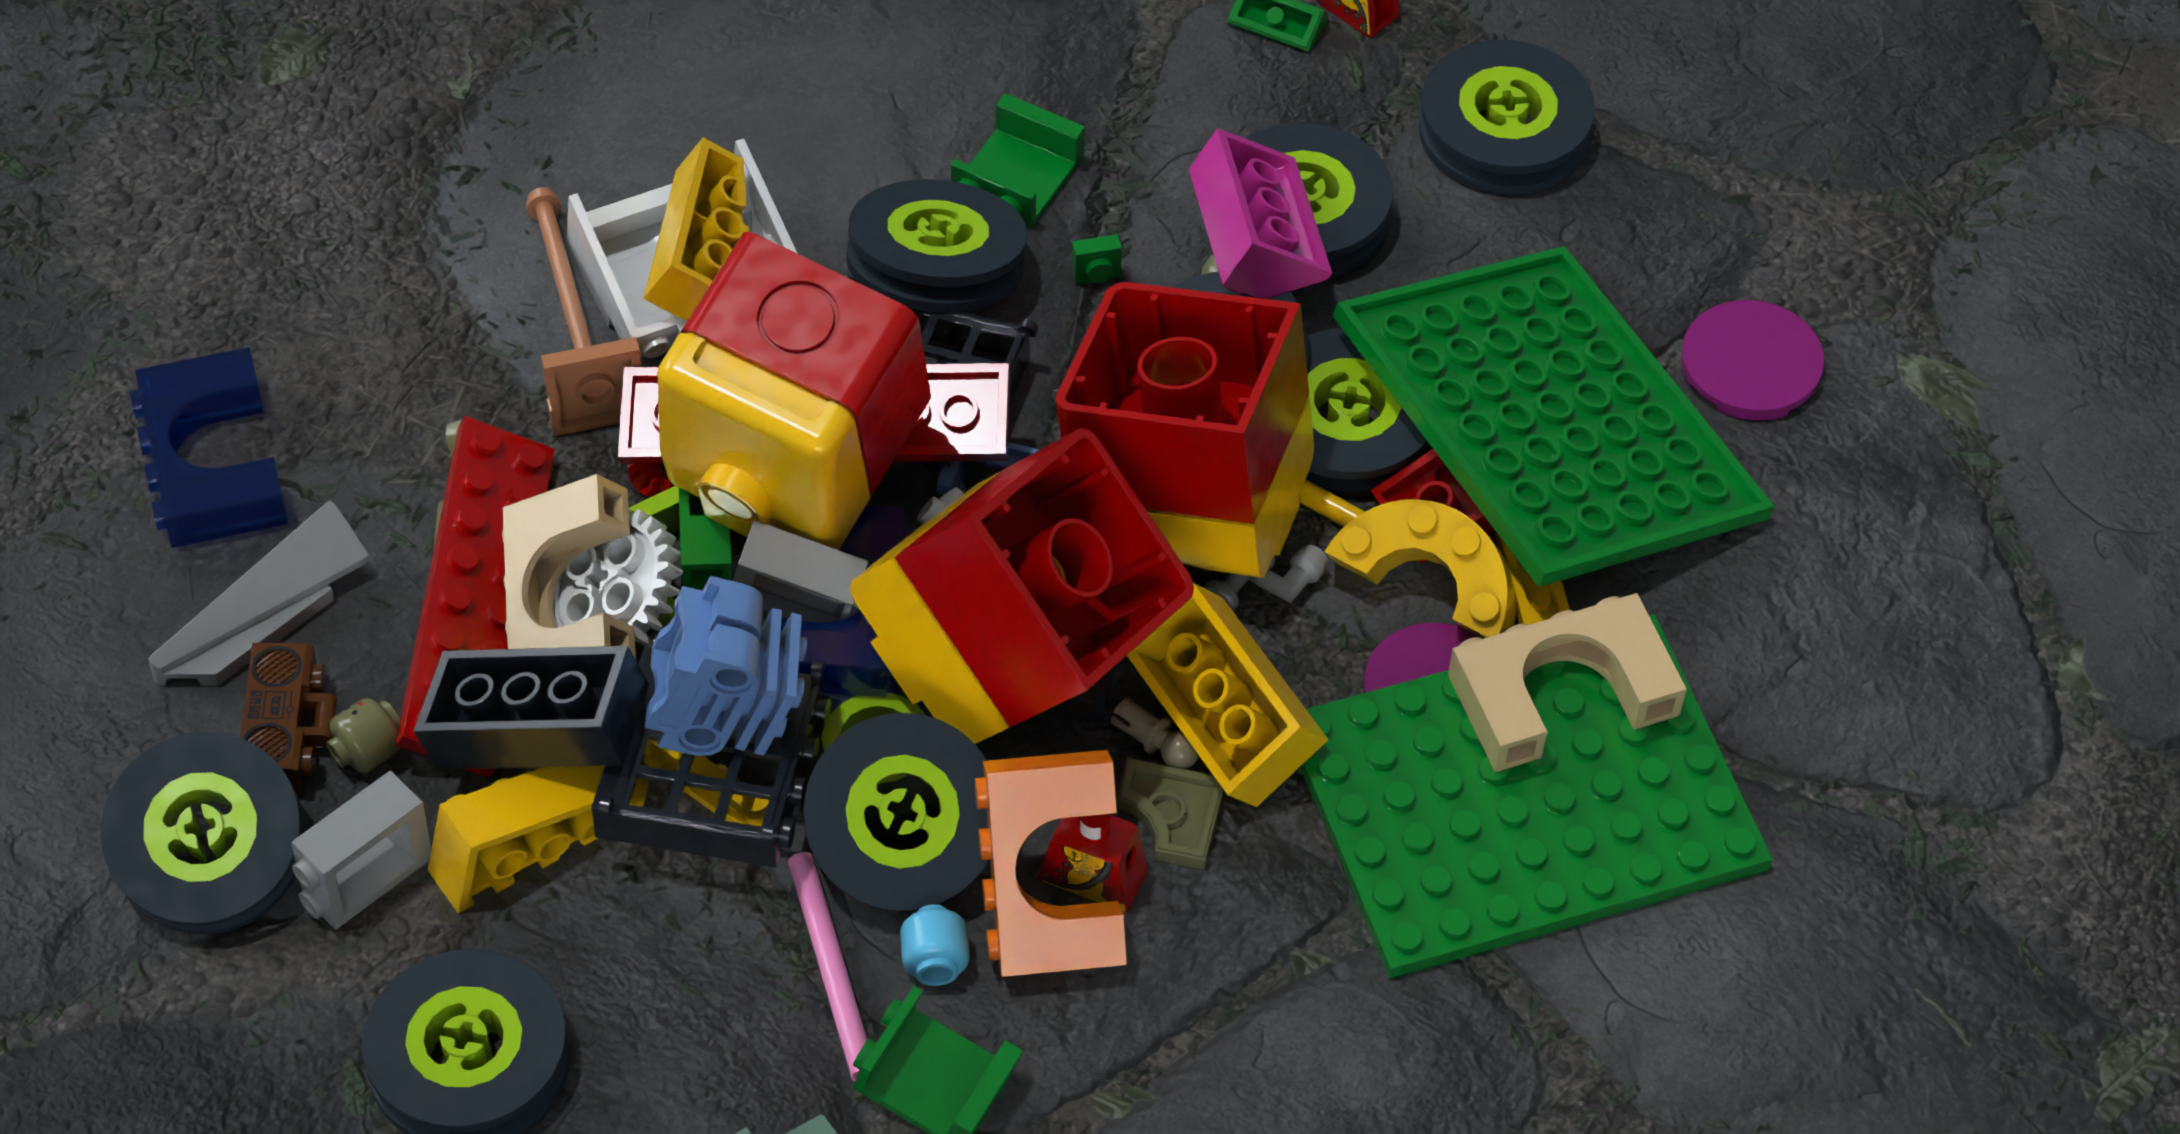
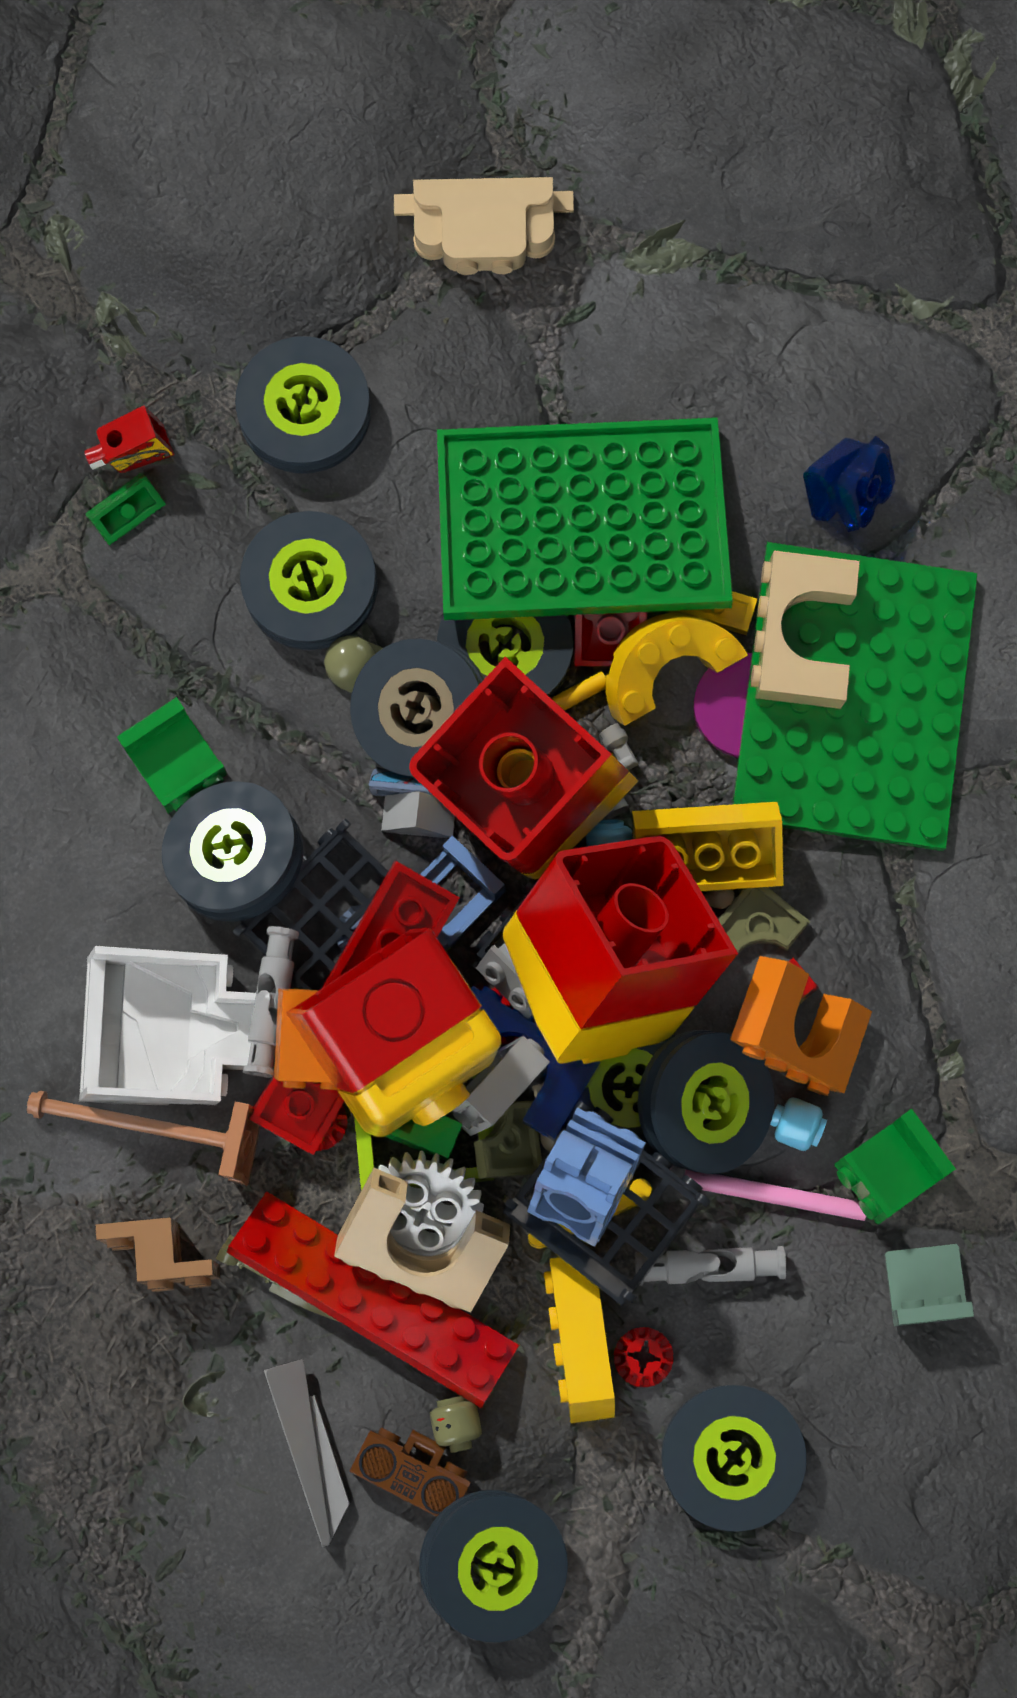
camera: 60 degrees left, 25 degrees up
clear blue arch [129,347,288,548] -> none
light grey window [291,771,431,930] -> none
black brick [414,646,649,769] -> none
yellow wedge [643,137,749,321] -> none
green plate [1071,234,1122,285] -> none
dark pink slope [1189,128,1332,299] -> none
magenta tile [1681,300,1824,420] -> none
none -> medium nougat bracket [96,1218,220,1292]
none -> tan brick [394,177,574,275]
none -> red gear [614,1327,673,1387]
none -> light grey piece [635,1246,786,1286]
none -> clear blue piece [803,435,896,532]

